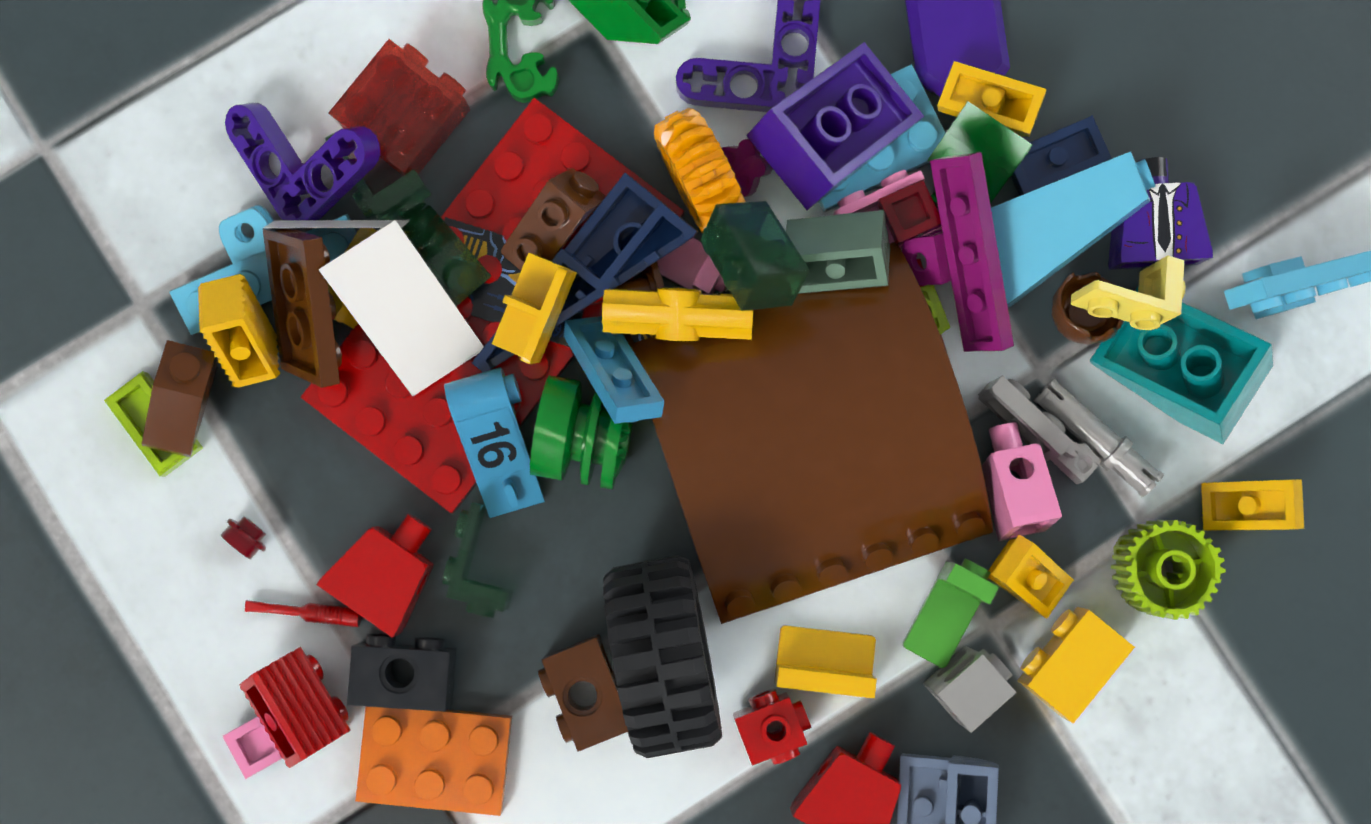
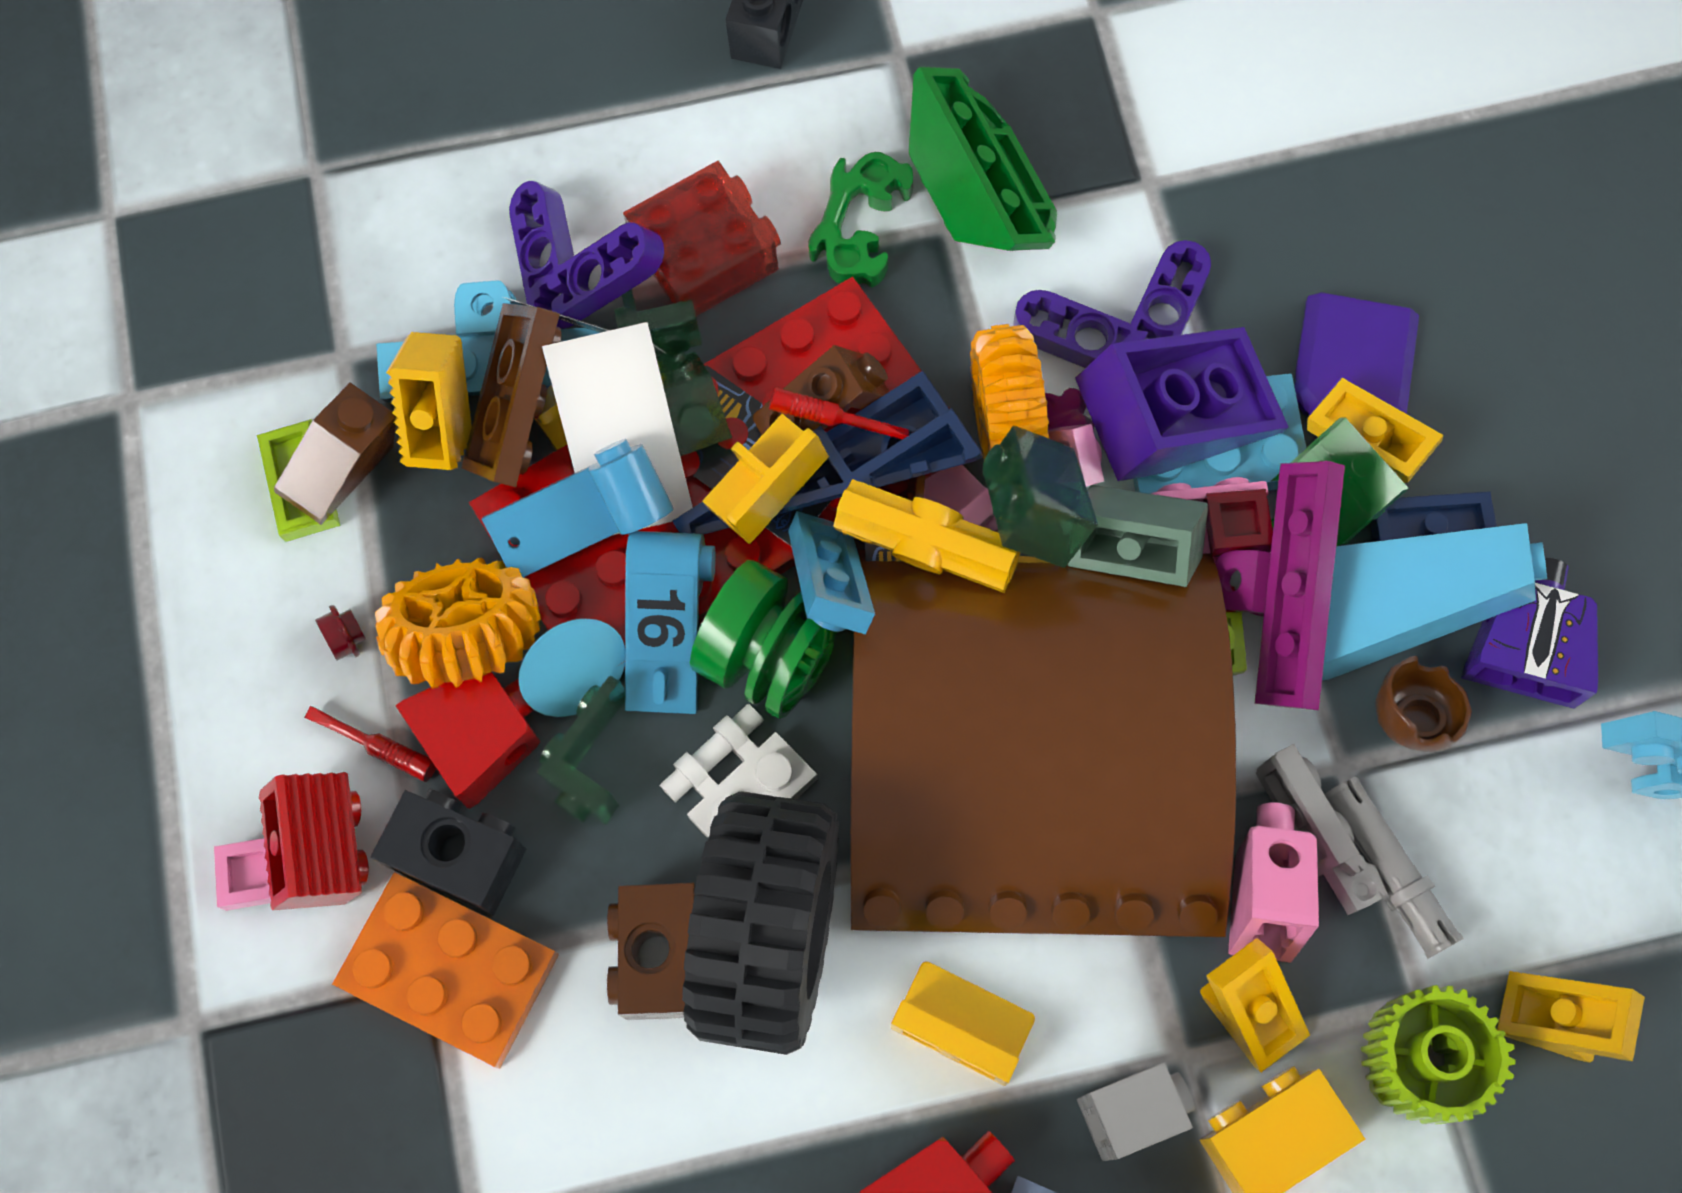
camera: 25 degrees right, 15 degrees down
red brick [733,689,811,766] -> none
bright green bracket [903,558,999,668] -> none
light yellow bracket [1071,255,1186,330] -> none
teal slope [1090,285,1273,444] -> none
none -> light orange gear [375,558,540,689]
none -> dark azure door [482,439,674,577]
none -> medium azure sticker [519,619,625,717]
none -> white plate [659,704,818,838]
none -> red piece [768,387,909,439]
none -> bright pink plate [1048,424,1104,488]

